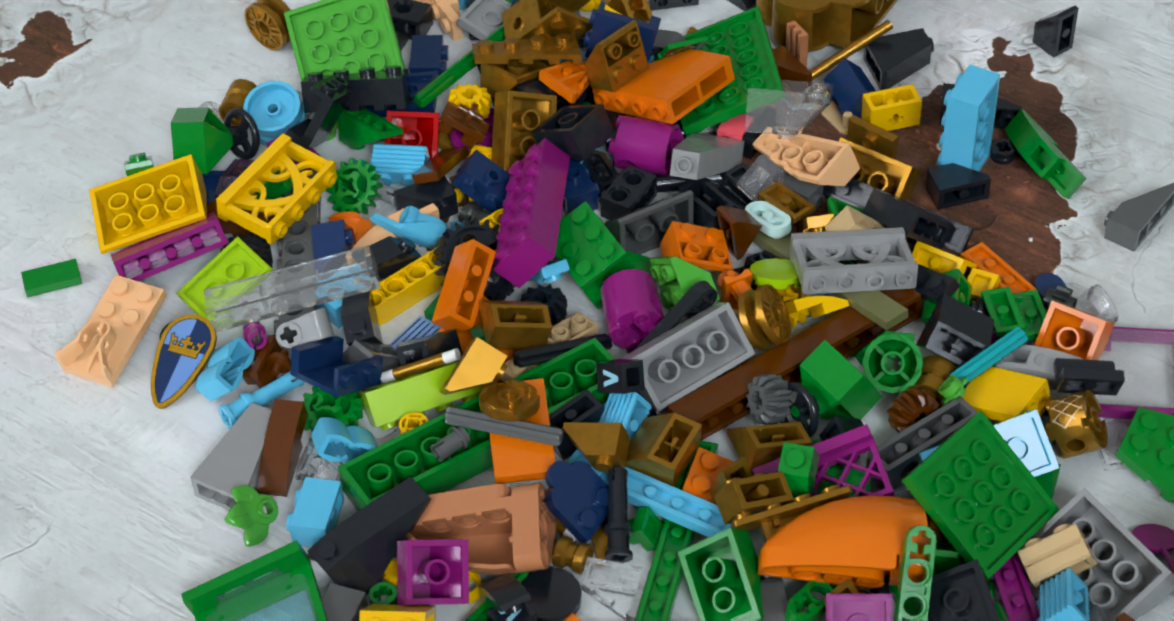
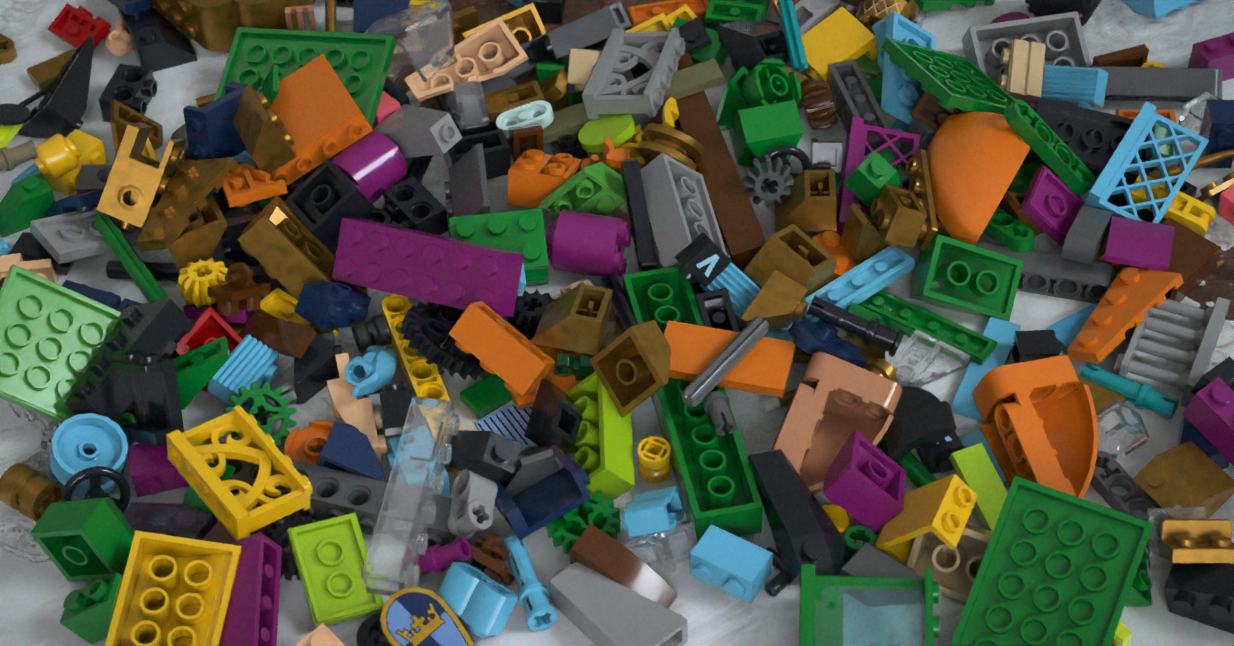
camera: 70 degrees left, 0 degrees up
bright green plate [224,485,278,547] -> none
pearl gold bar [380,348,461,384] -> none
pearl gold tile [479,380,540,421] -> none
bright green plate [938,375,968,405] -> none

